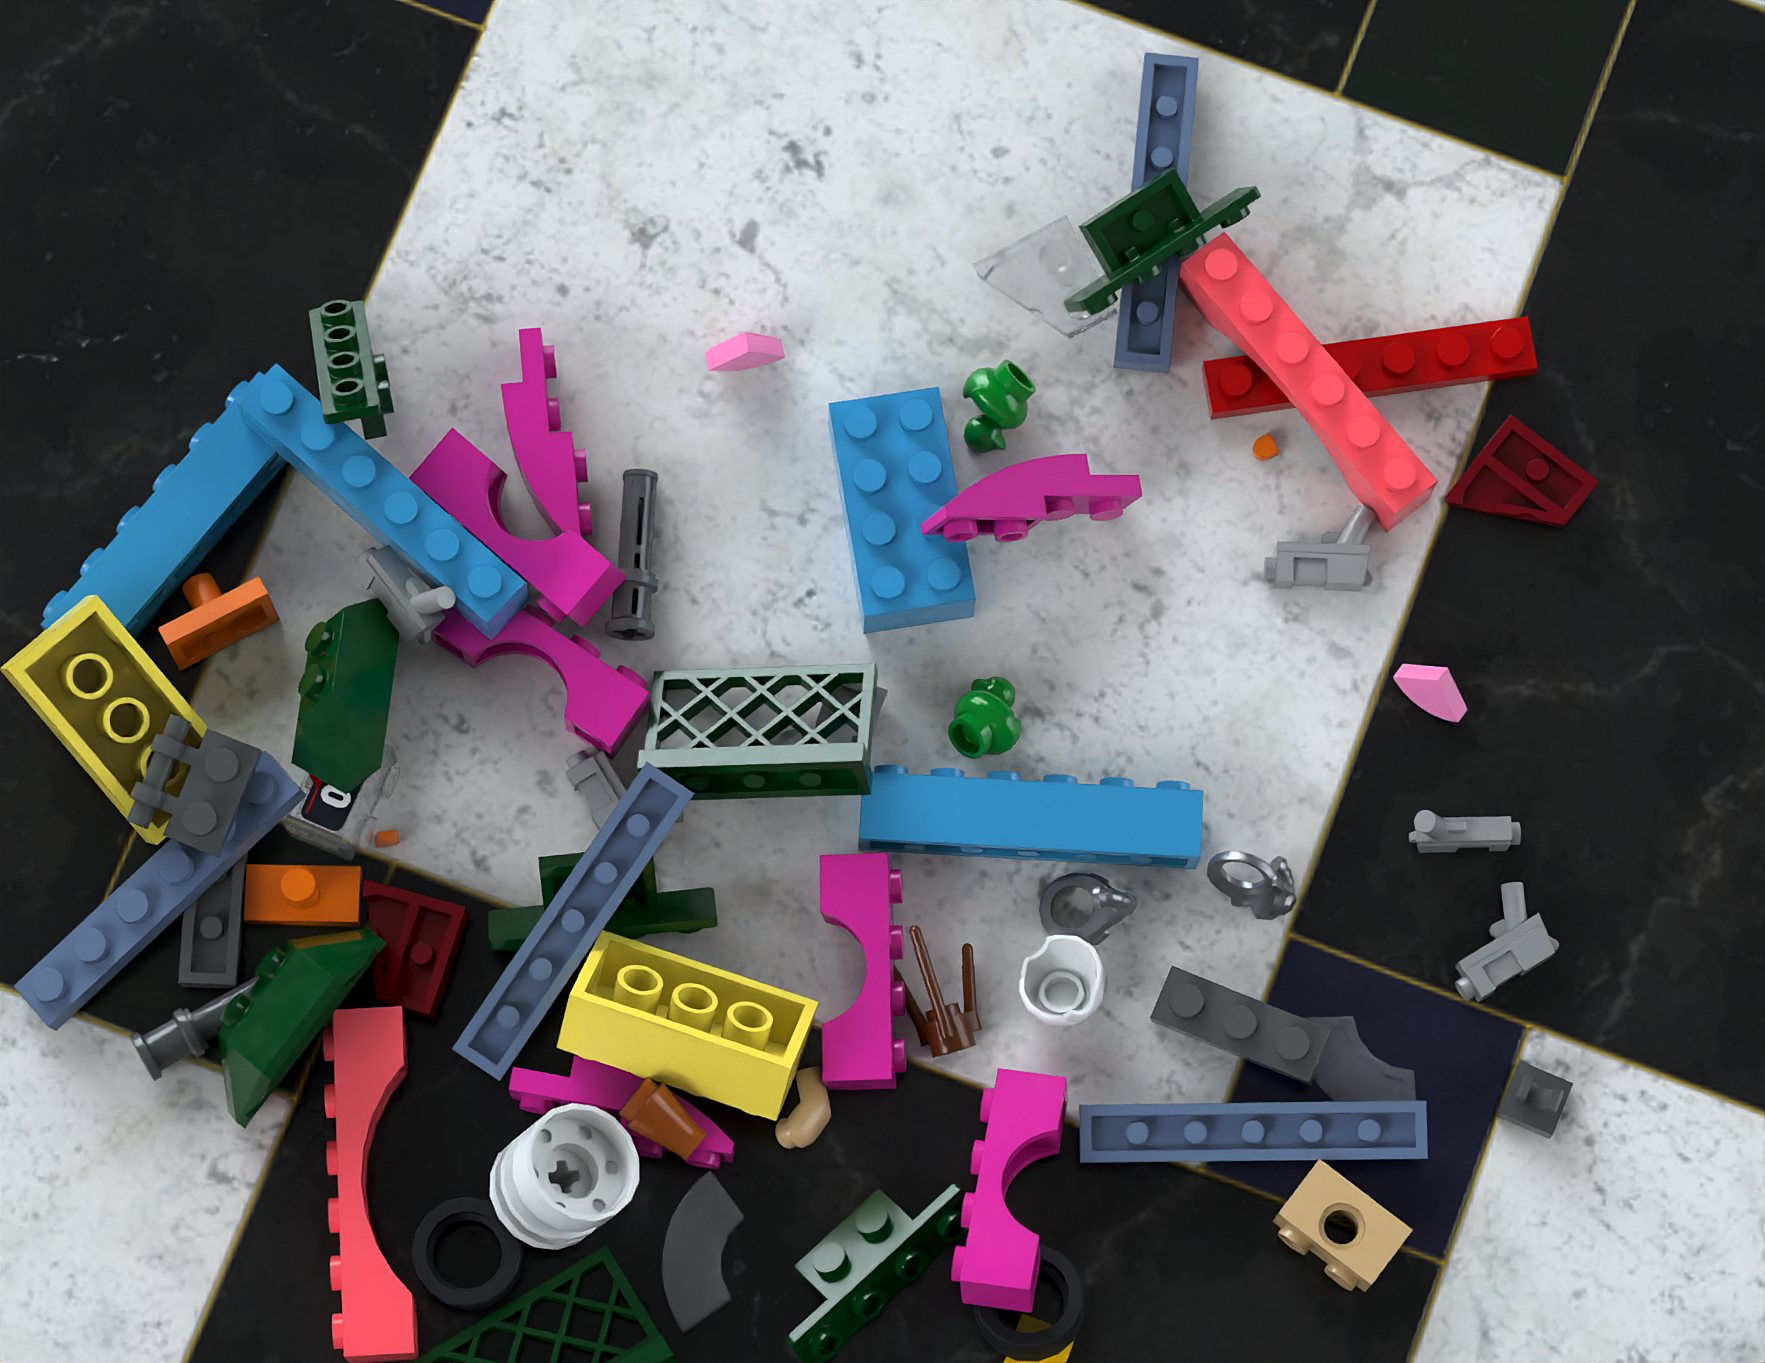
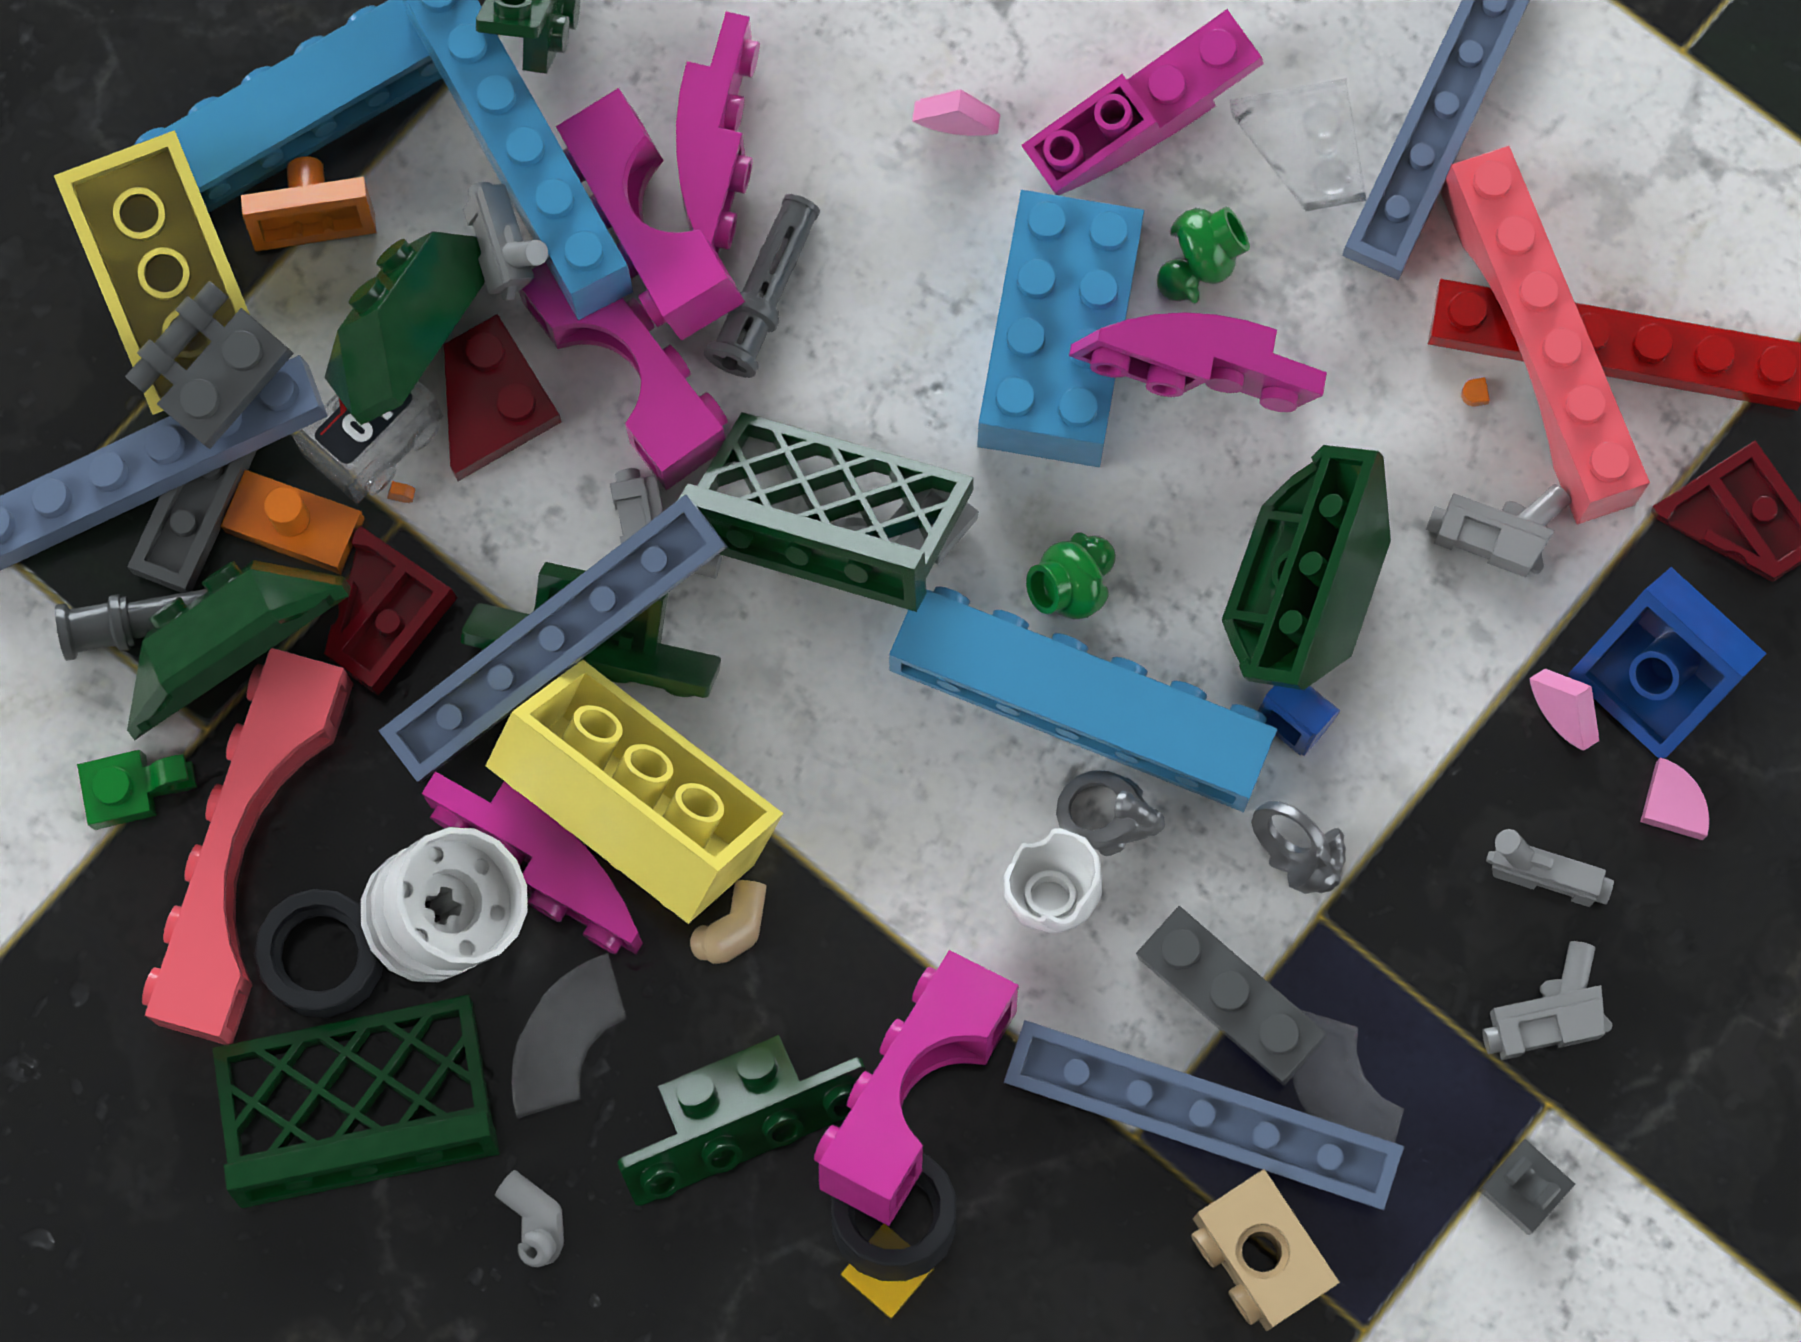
camera: 25 degrees right, 0 degrees up
dark orange cone [618,1077,707,1160] -> none
dark pink arch [819,853,906,1091] -> none
reddish brown plant [894,925,982,1058] -> none
dark green bracket [1063,168,1261,316] -> none
none -> green plate [77,750,197,830]
none -> dark red wing [444,314,562,481]
none -> dark pink slope [1021,9,1264,196]
none -> dark green wedge [1222,445,1391,690]
none -> blue brick [1258,686,1340,756]
none -> blue slope [1568,567,1767,759]
none -> bright pink tile [1640,757,1709,841]

